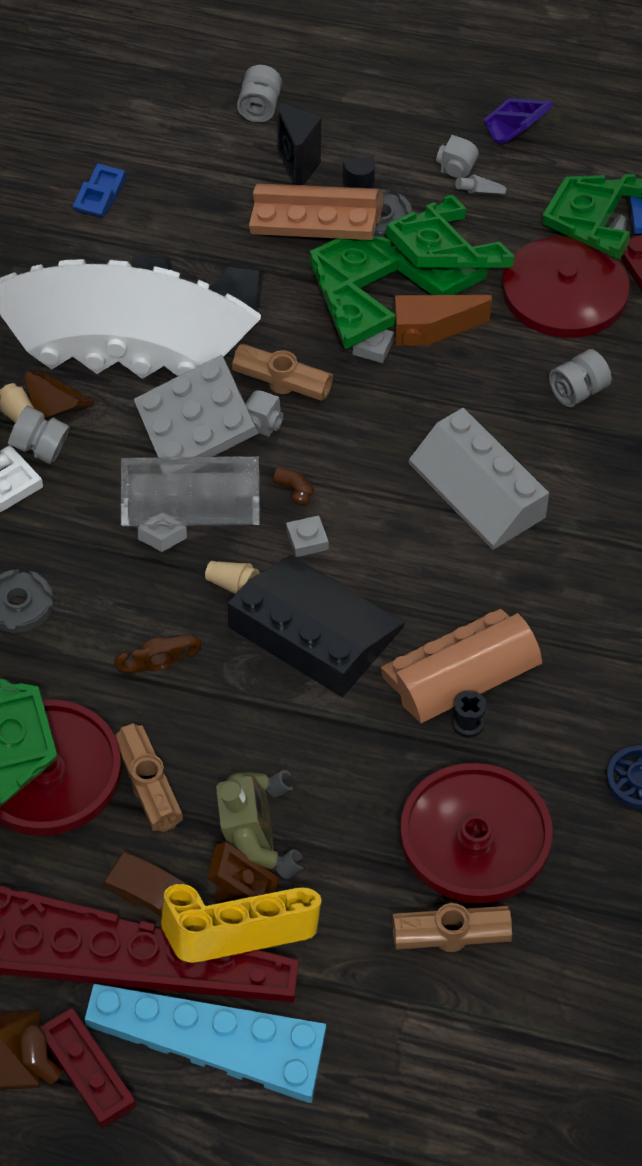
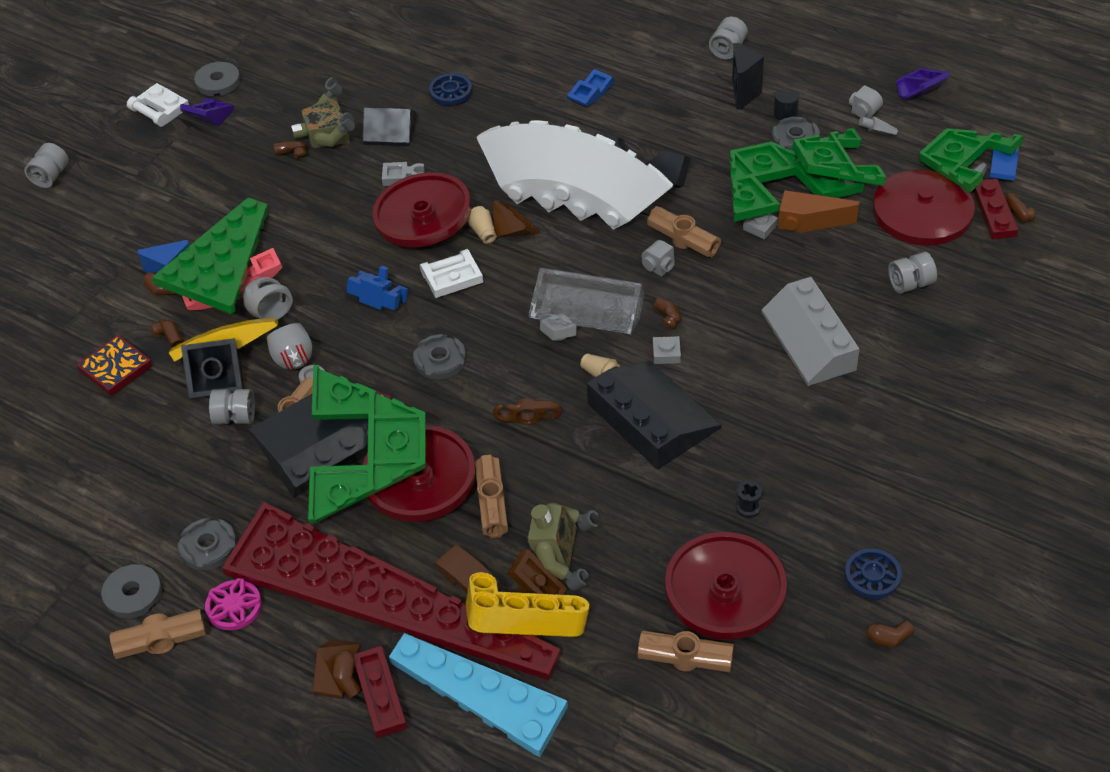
camera: 20 degrees right, 5 degrees down
light grey wheel [8,405,70,465] -> none
light grey plate [134,355,259,478] -> none
nougat brick [249,183,384,240] -> none
nougat brick [380,609,542,723] -> none

